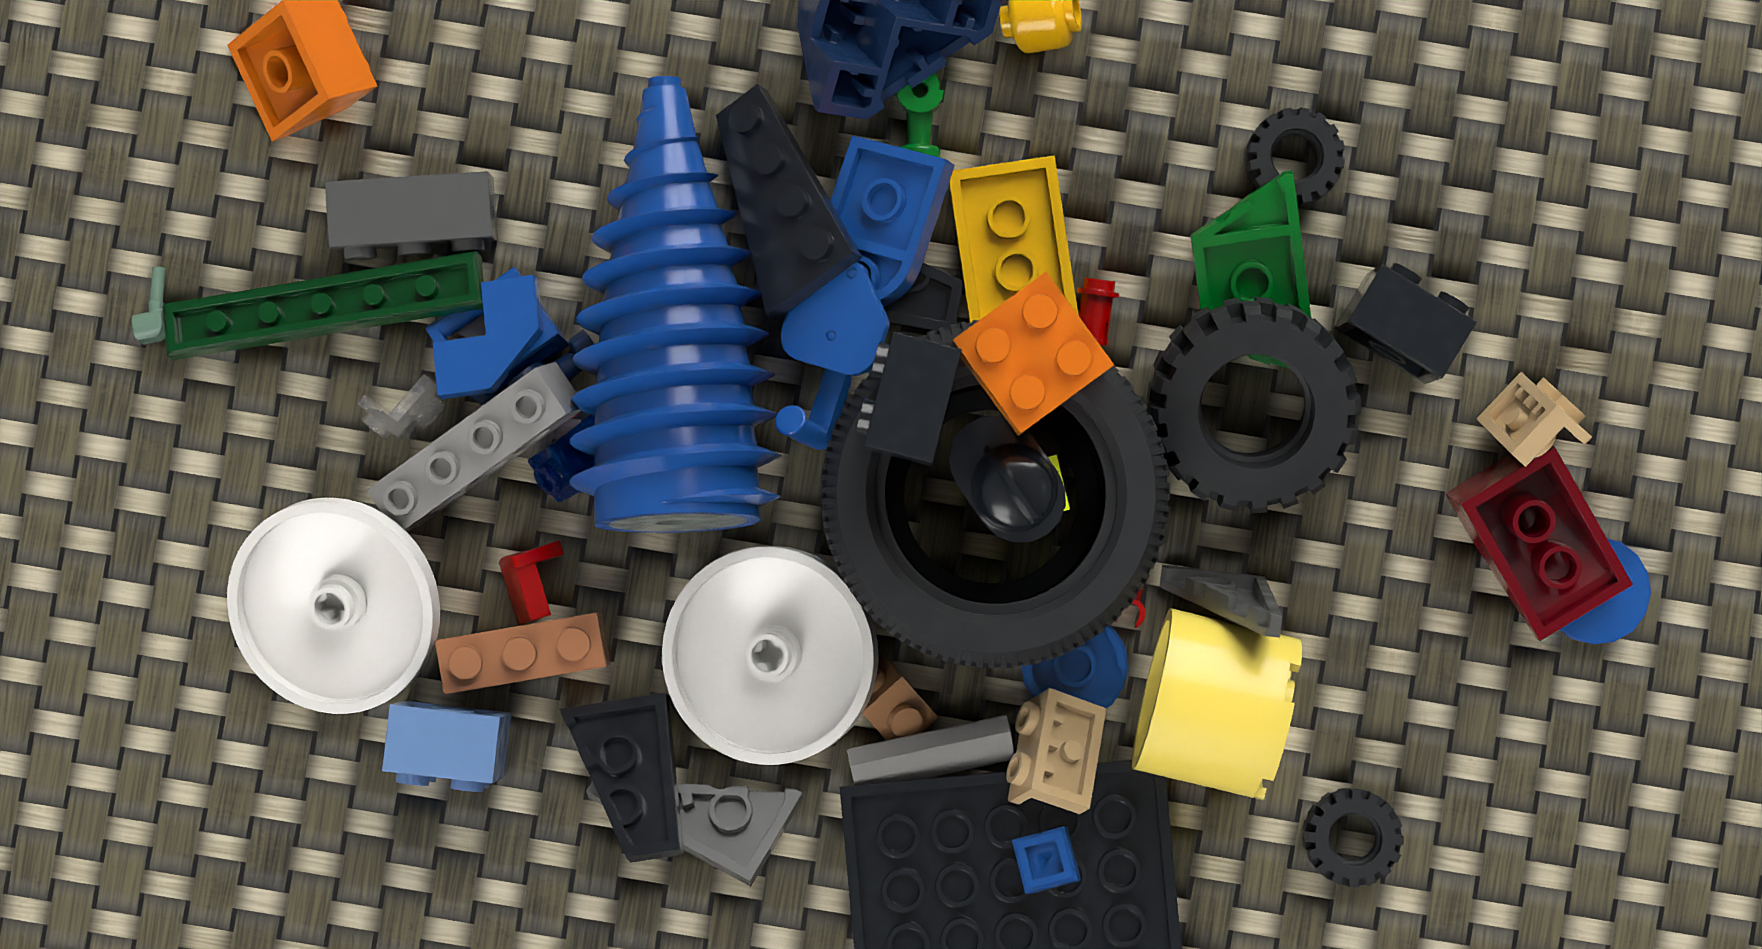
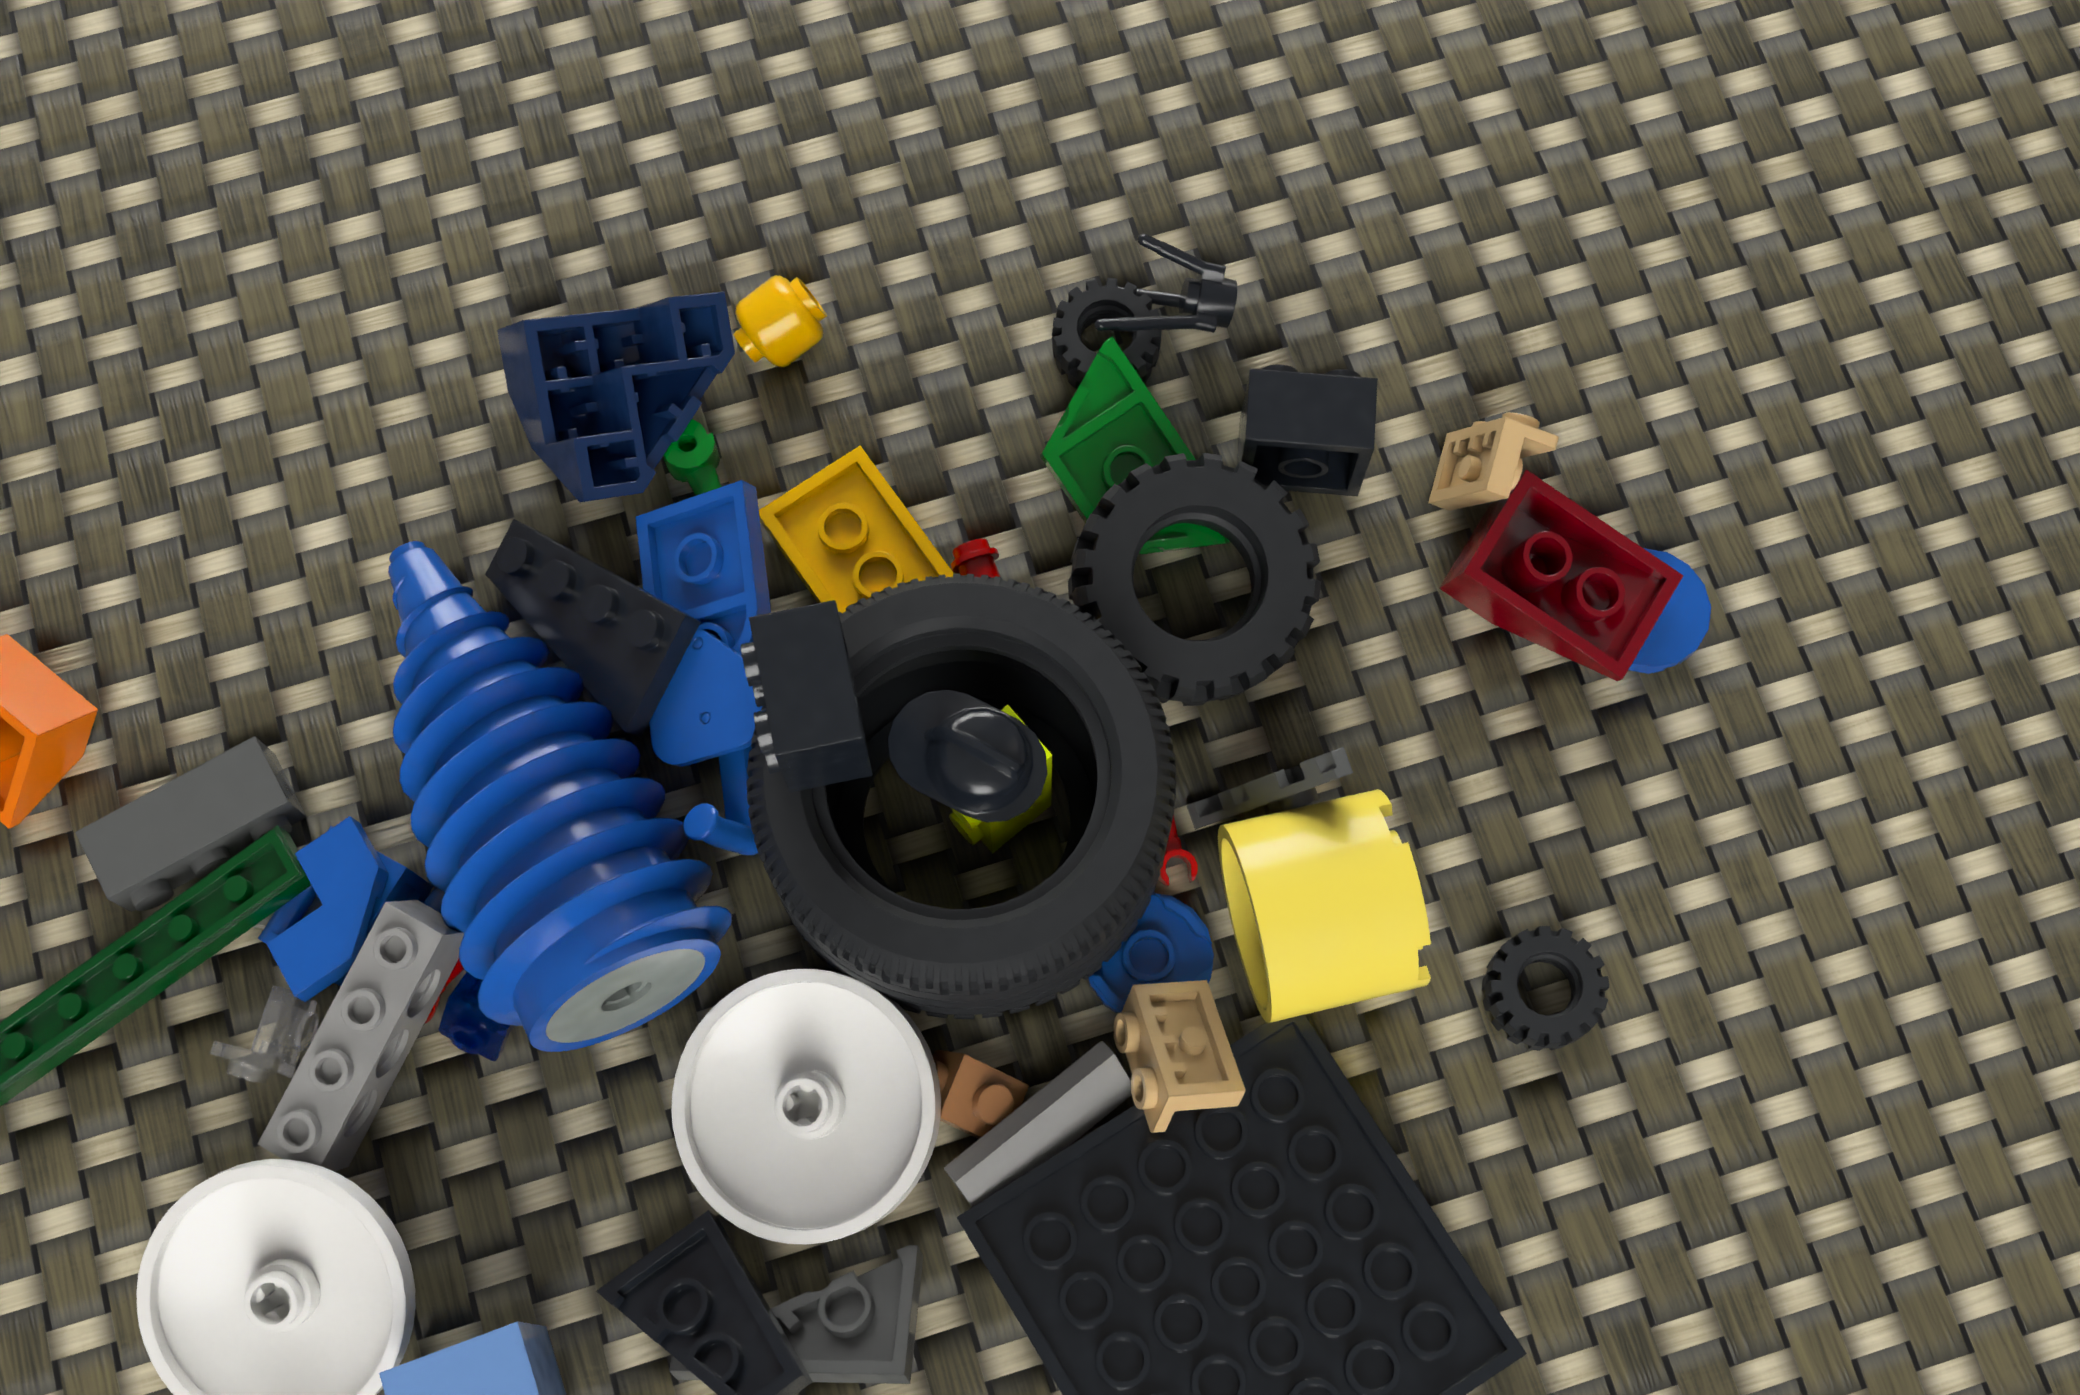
camera: 25 degrees left, 15 degrees down
nougat brick [435,612,611,694] -> none
red tile [499,540,564,625] -> none
orange brick [951,272,1114,436] -> none
blue tile [1012,826,1081,894] -> none
none -> black plant [1095,233,1237,333]

